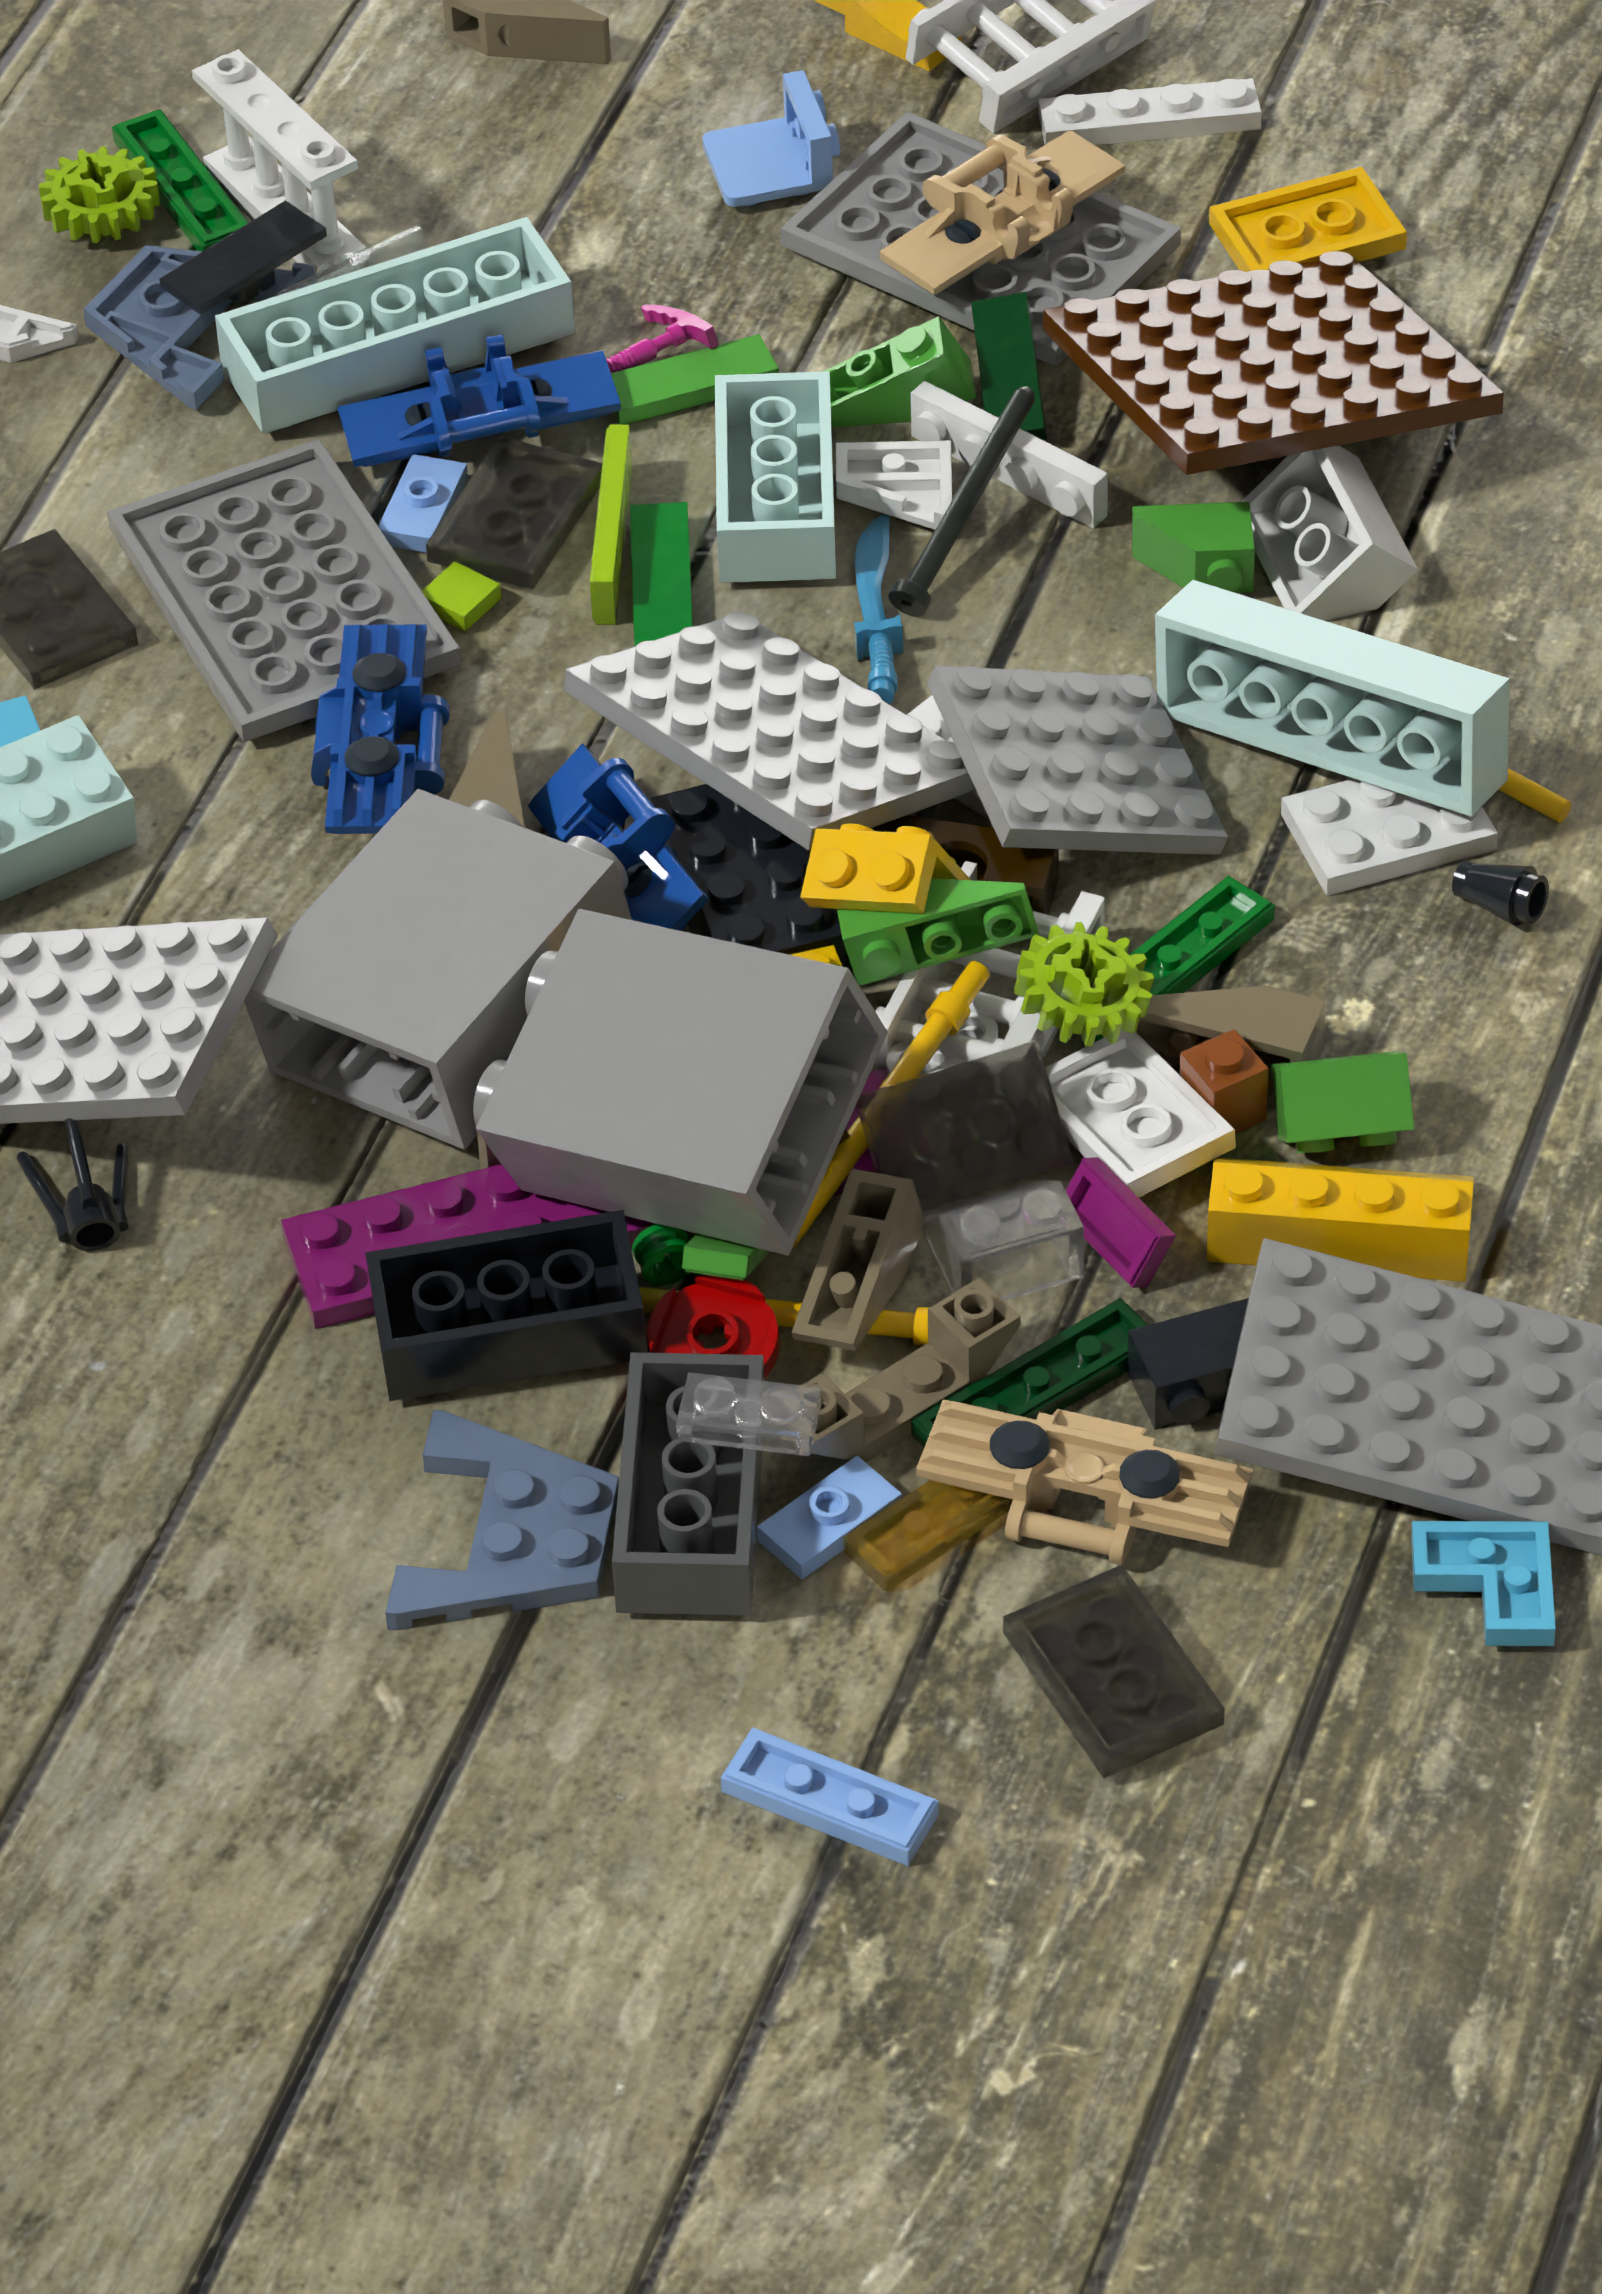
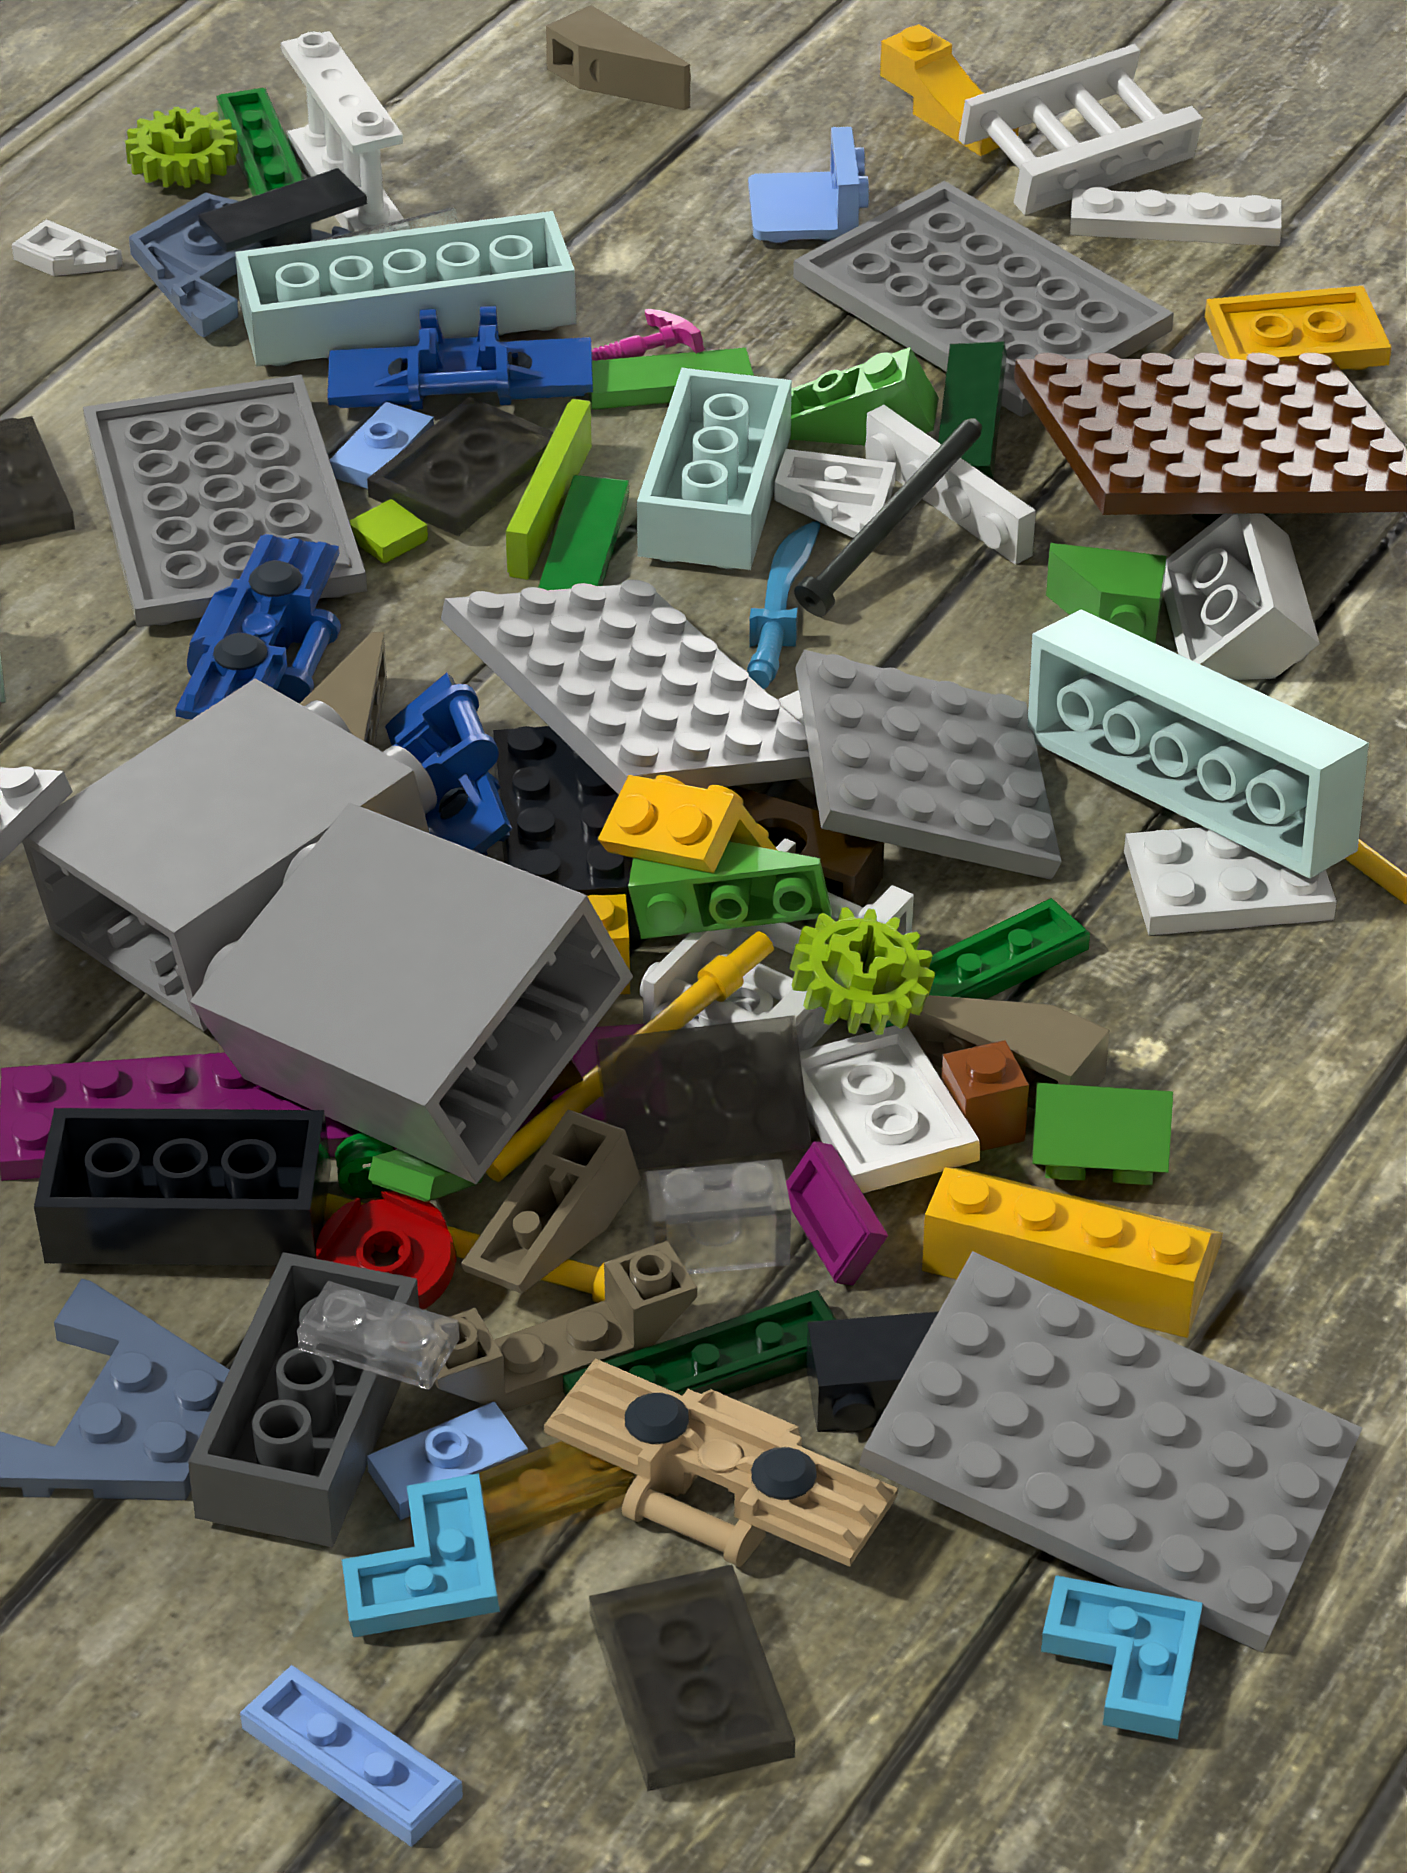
camera: 10 degrees right, 5 degrees down
tan piece [879,130,1125,295] -> none
black cone [1452,861,1549,926] -> none
none -> medium azure plate [342,1473,500,1637]

